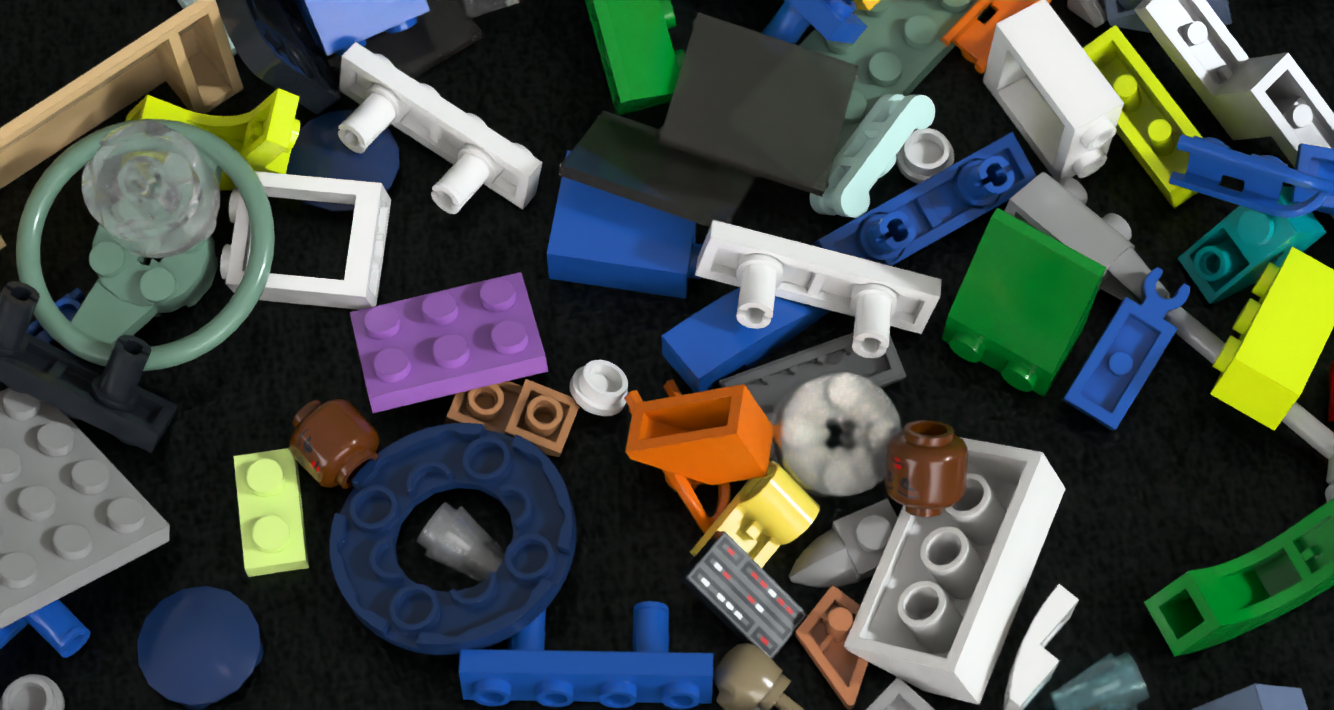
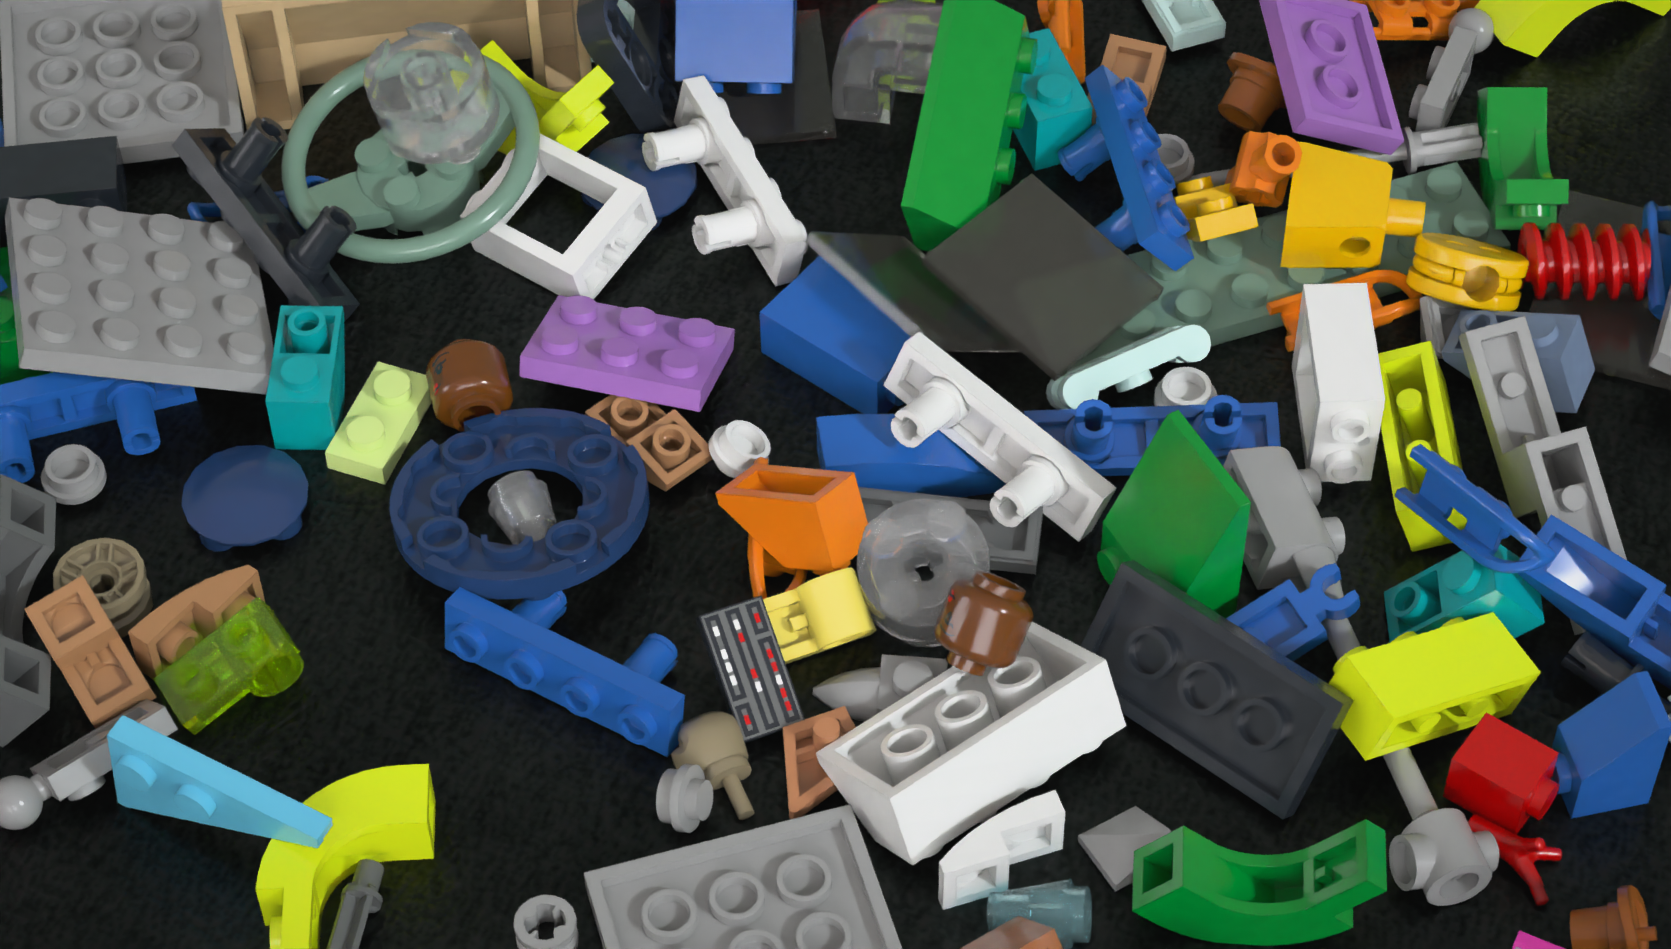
camera: 30 degrees right, 15 degrees down
none -> teal slope [265,305,345,450]
none -> light grey slope [1078,806,1171,891]
none -> black plate [1081,560,1354,819]

